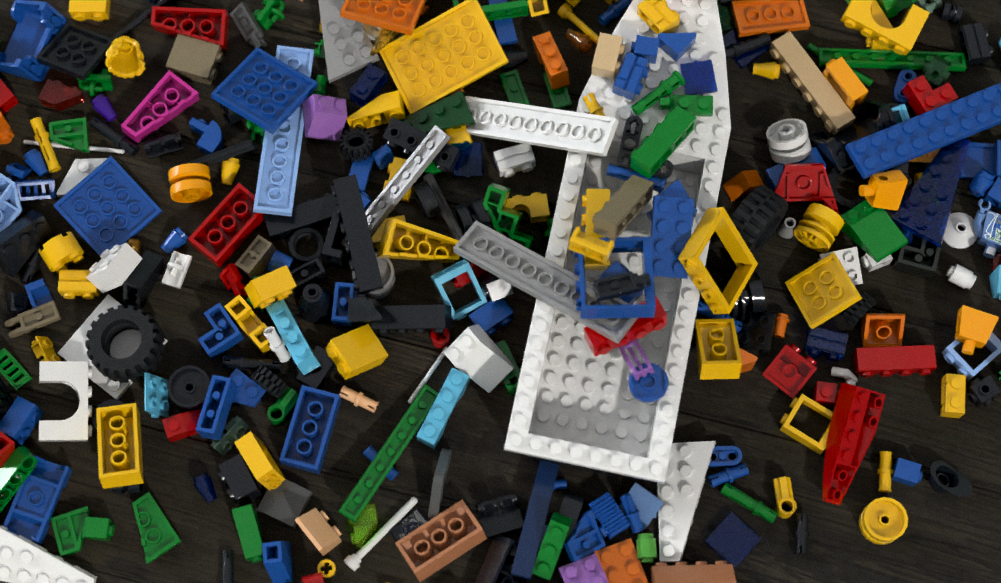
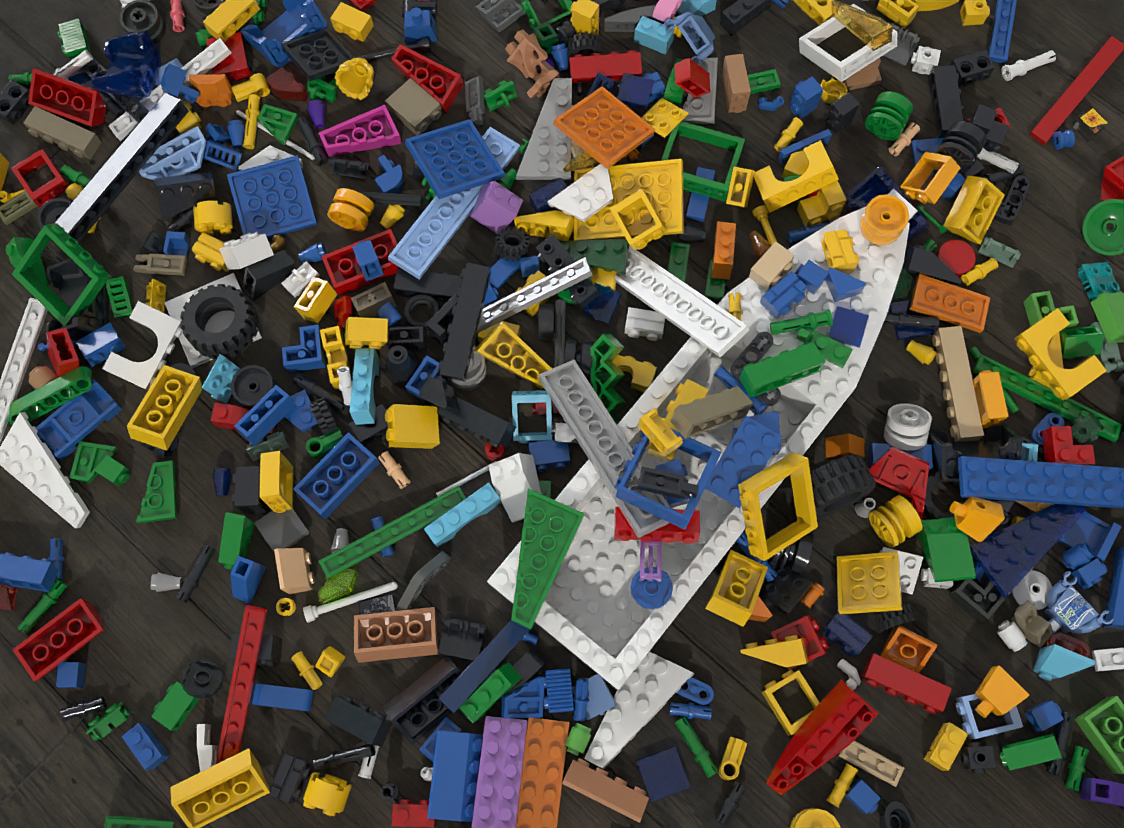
camera: 30 degrees right, 0 degrees up
red brick [813,381,839,408] -> none
none -> yellow piece [232,73,270,102]
none -> yellow brick [294,277,337,324]
none -> light grey cone [330,528,349,553]
none -> blue brick [352,240,384,281]
none -> green wing [511,488,585,630]
none -> white wing [548,164,613,222]
none -> yellow window [610,189,667,250]
none -> yellow slope [740,635,808,667]
none -> tan tile [838,741,904,787]
none -> dark tan brick [1011,600,1053,648]

